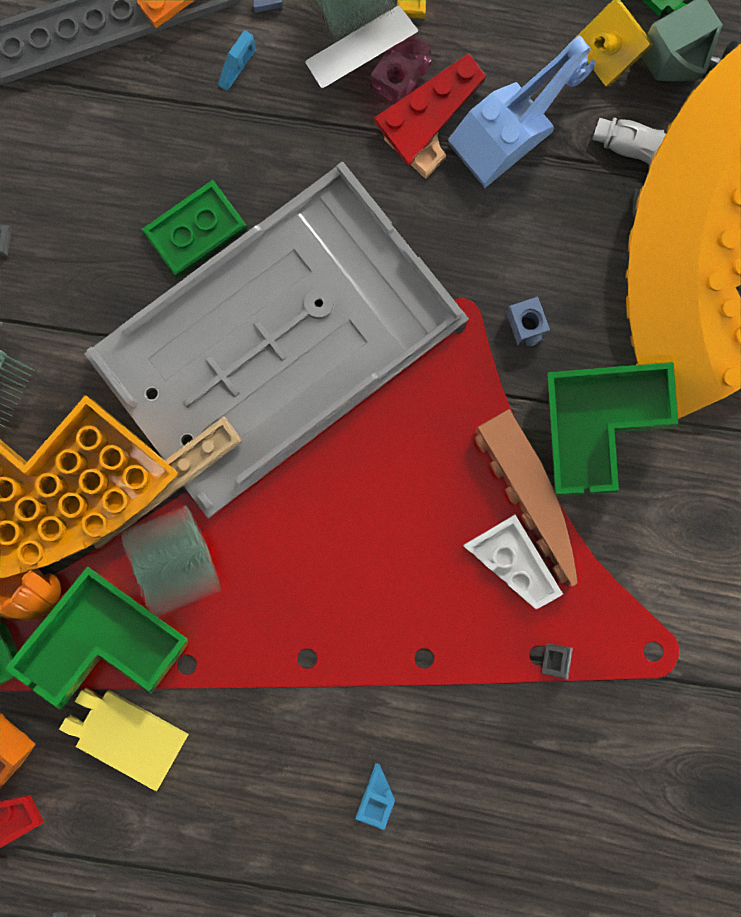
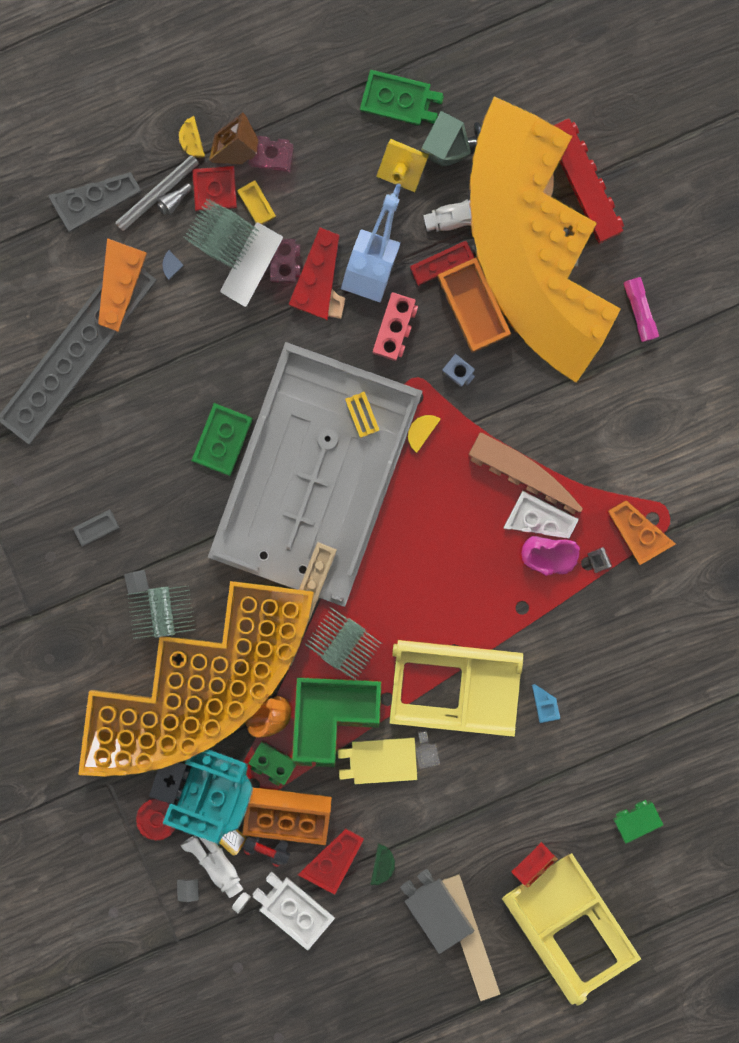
camera: 30 degrees left, 5 degrees up
dark azure tile [218,30,256,91] -> none
green piece [548,362,679,497] -> none
none -> yellow tile [345,391,380,438]
none -> dark green tile [370,843,395,885]
none -> coral brick [373,292,418,361]
none -> light yellow piece [390,640,523,737]
none -> yellow tile [408,415,440,453]
none -> red tile [410,241,474,286]
none -> clear plate [415,730,440,769]
none -> orange piece [437,258,511,353]
none -> dark pink piece [521,536,580,576]
none -> orange wing [608,501,676,565]

